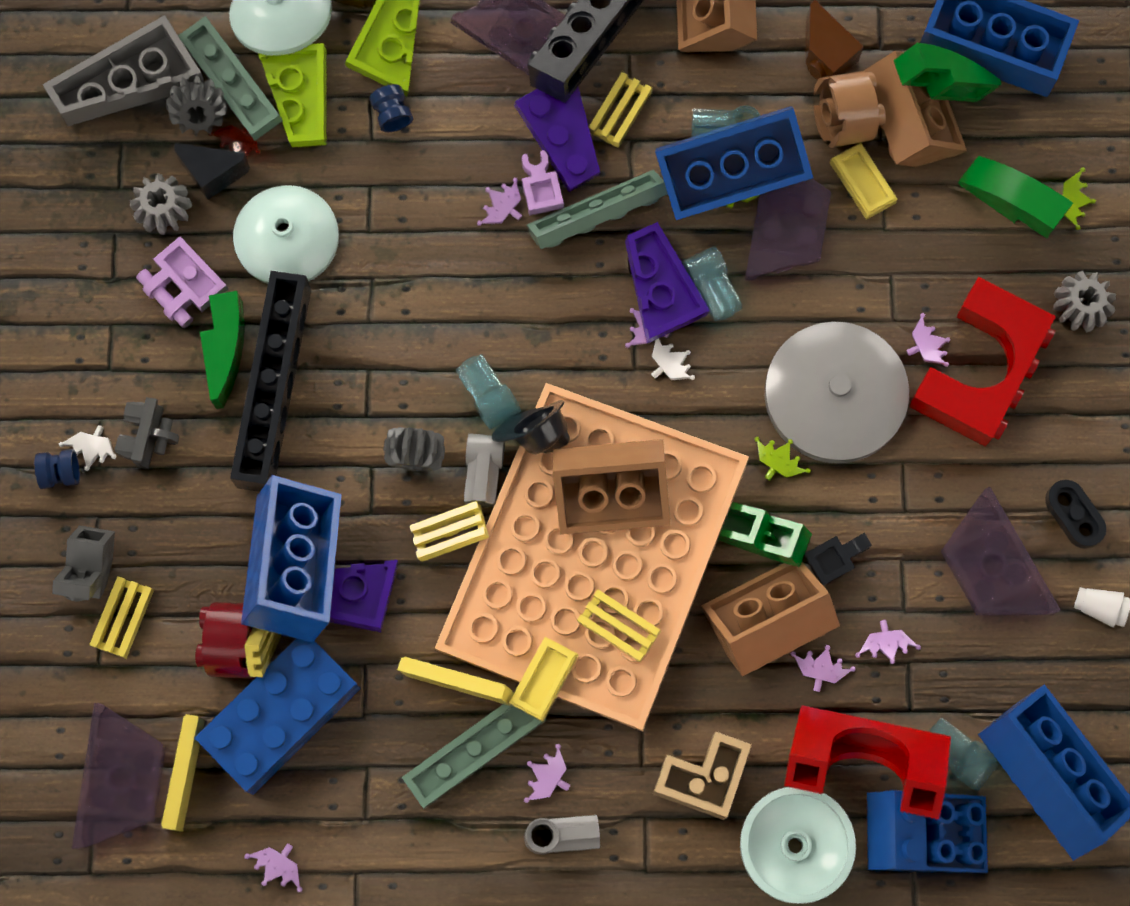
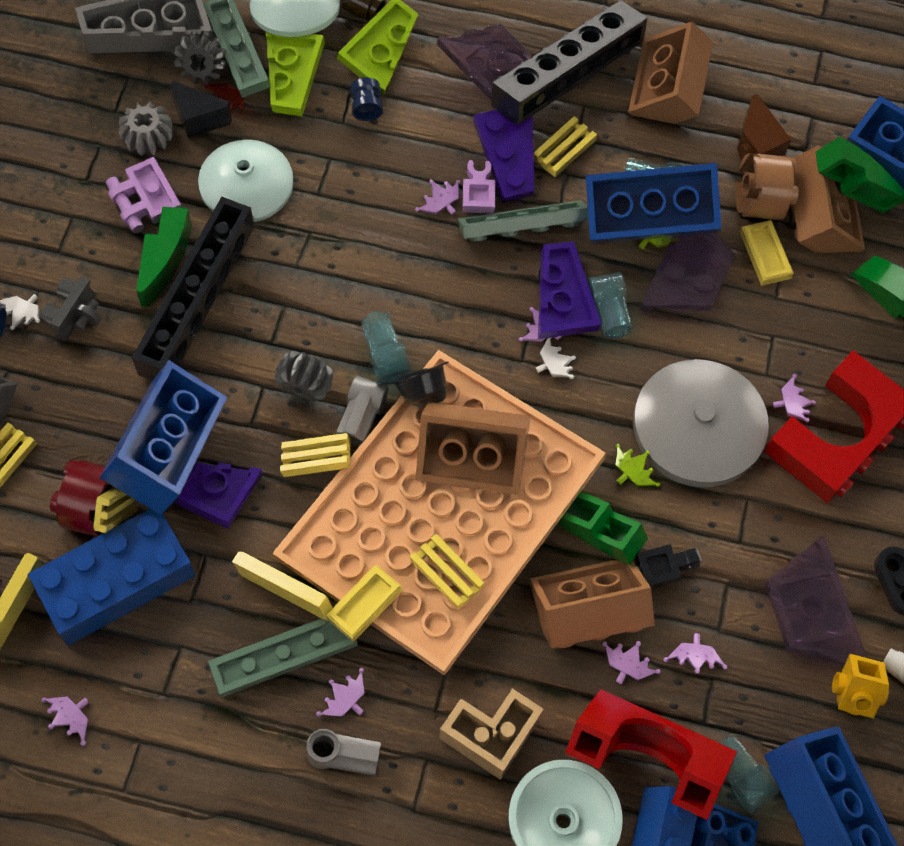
camera: 10 degrees right, 10 degrees down
none -> yellow brick [832,654,889,719]

